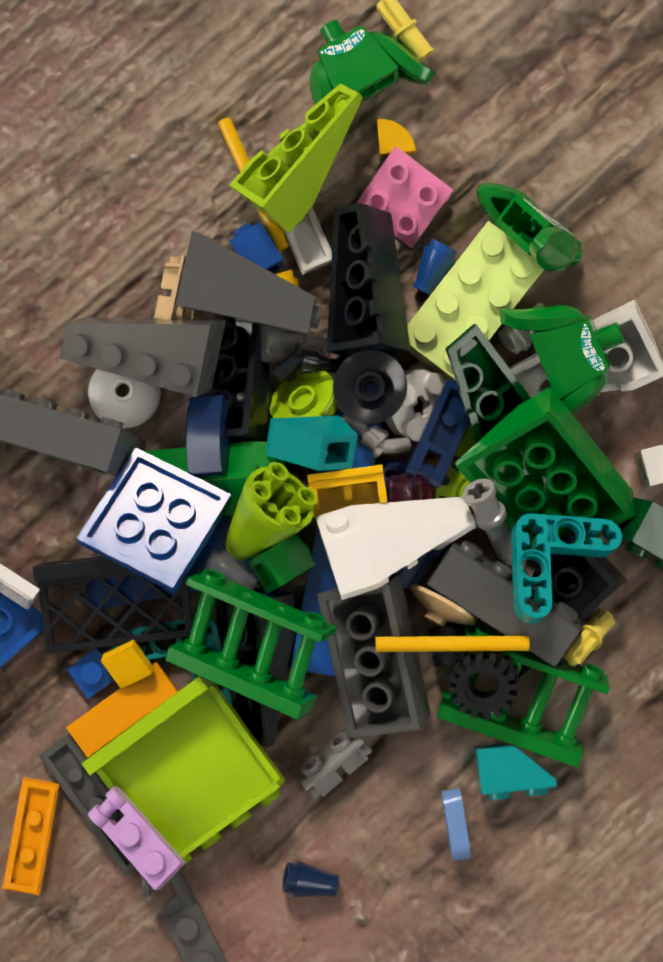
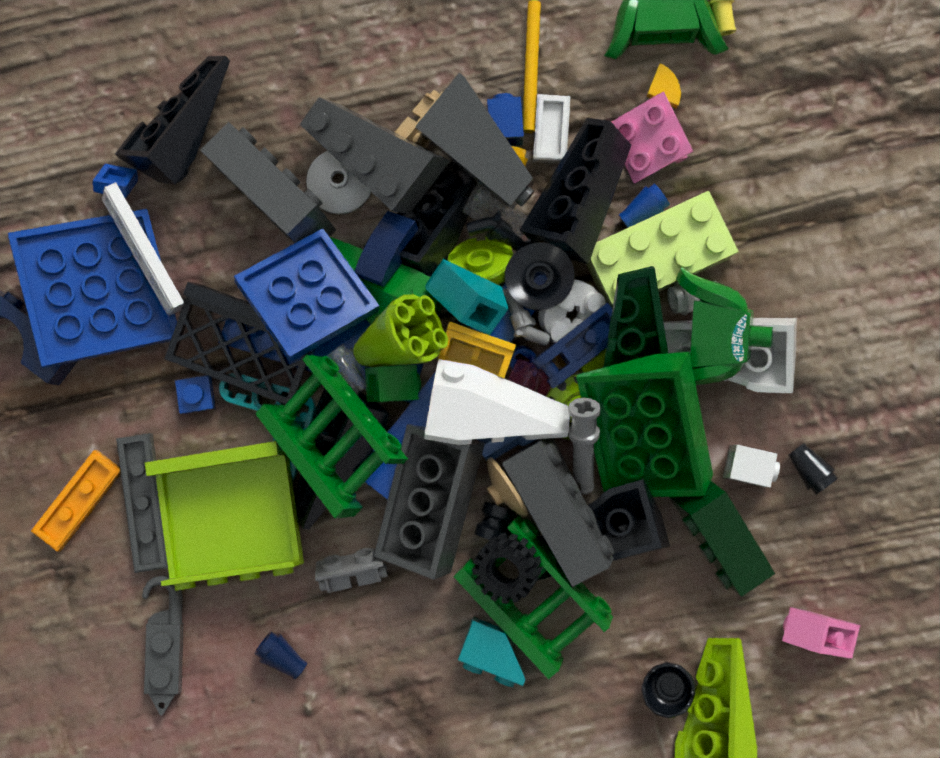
camera: 30 degrees right, 0 degrees up
light orange tile [66,662,179,758] -> none
lavender plate [88,786,186,890] -> none
yellow tile [101,639,154,689] -> none
lime wedge [229,83,363,233] -> none
yellow bar [375,636,530,652] -> none
medium blue beam [441,788,471,861] -> none
green torso [476,183,582,272] -> none
teal beam [511,513,622,624] -> none
light yellow axle [563,609,615,667] -> none

